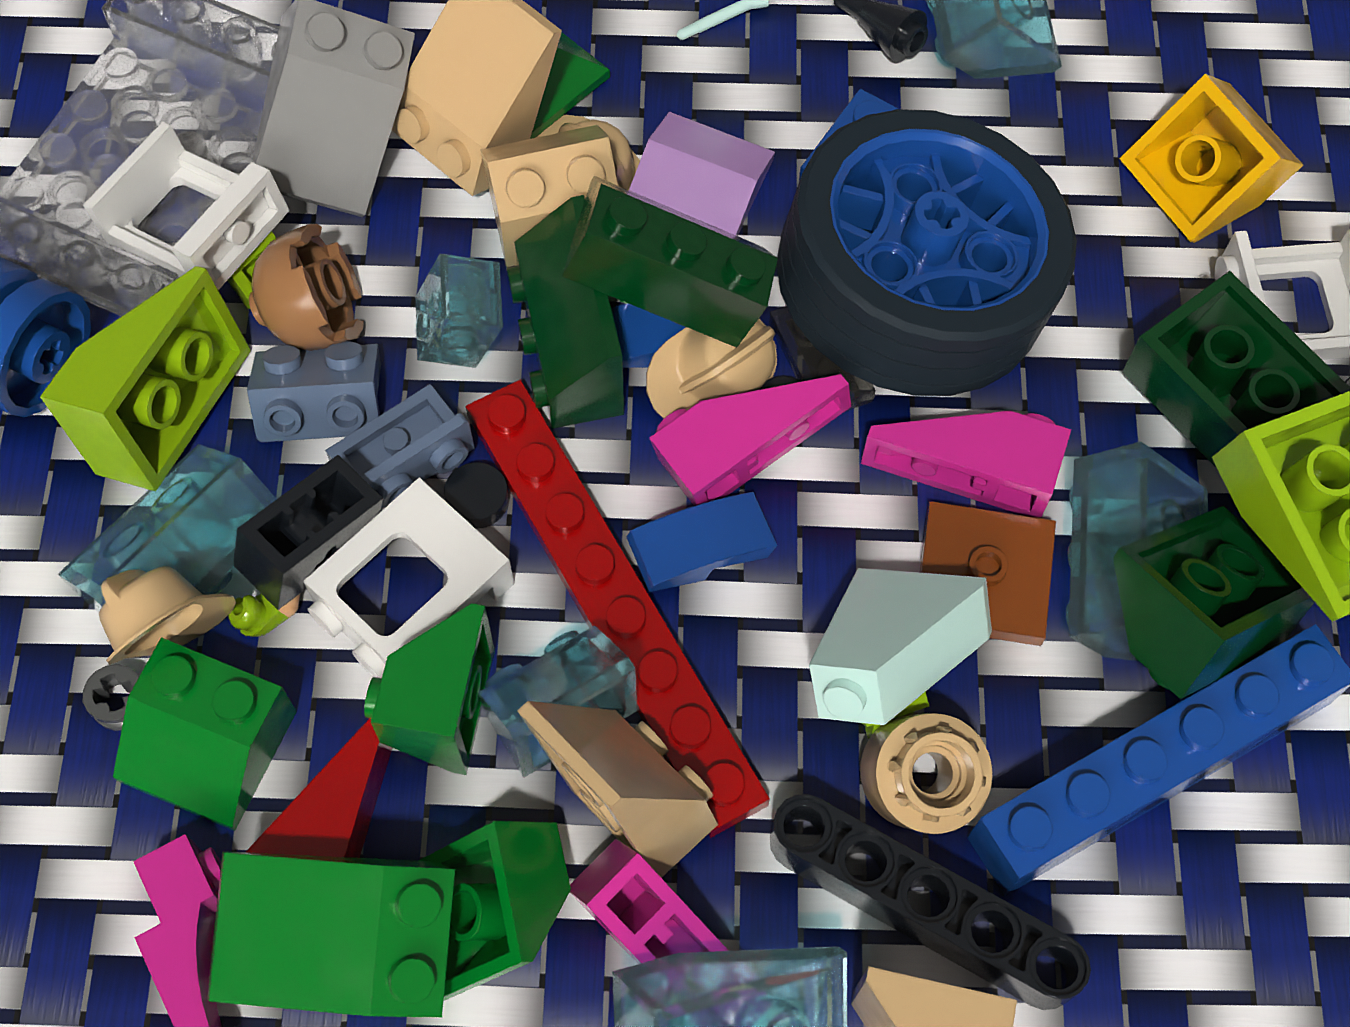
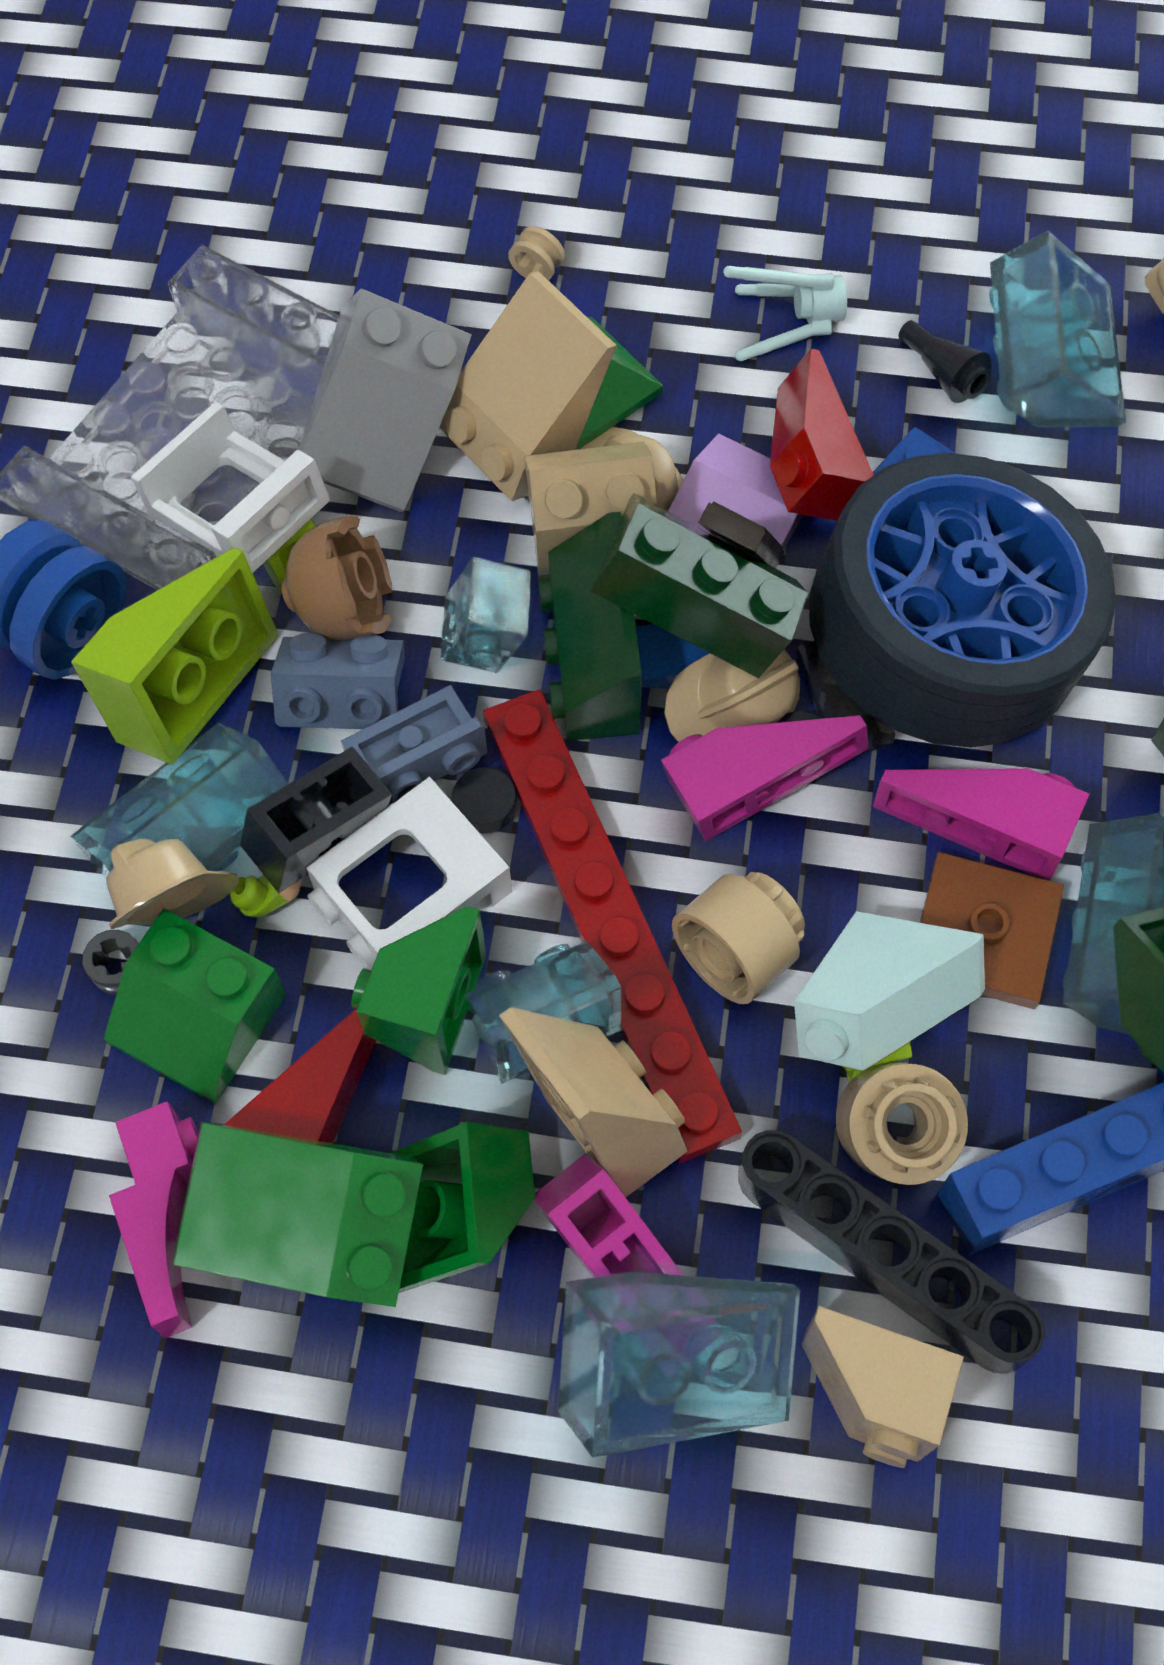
camera: 10 degrees right, 0 degrees up
blue slope [626,492,777,592] -> none
none -> tan piece [672,872,805,1004]
none -> dark brown tile [698,501,784,568]
none -> slope [770,349,873,521]

